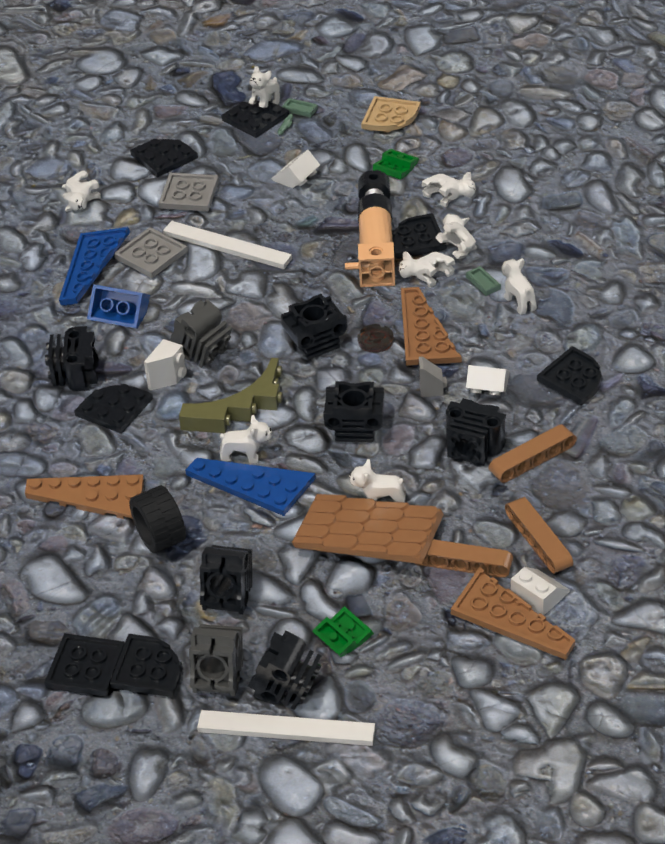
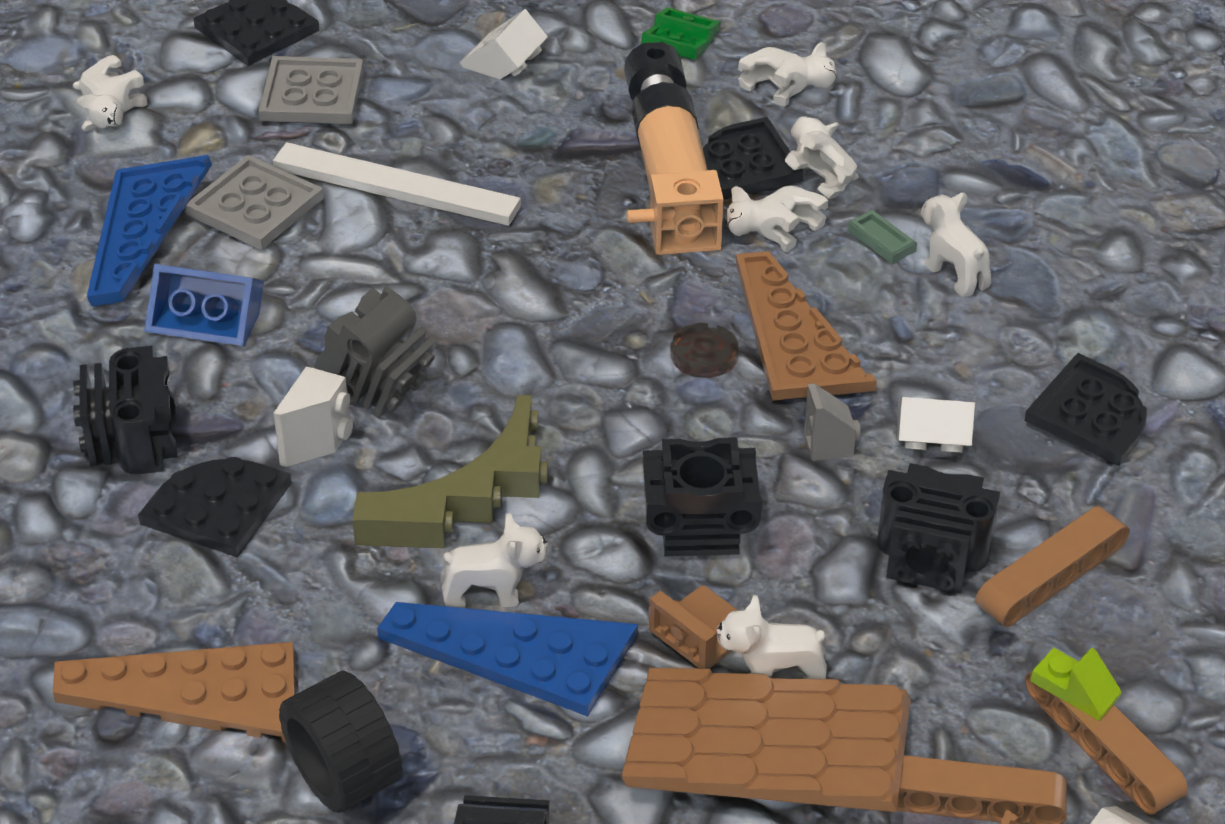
camera: 10 degrees left, 0 degrees up
black piece [281,294,347,360] -> none
none -> medium nougat bracket [649,585,738,669]
none -> lime slope [1030,647,1122,721]

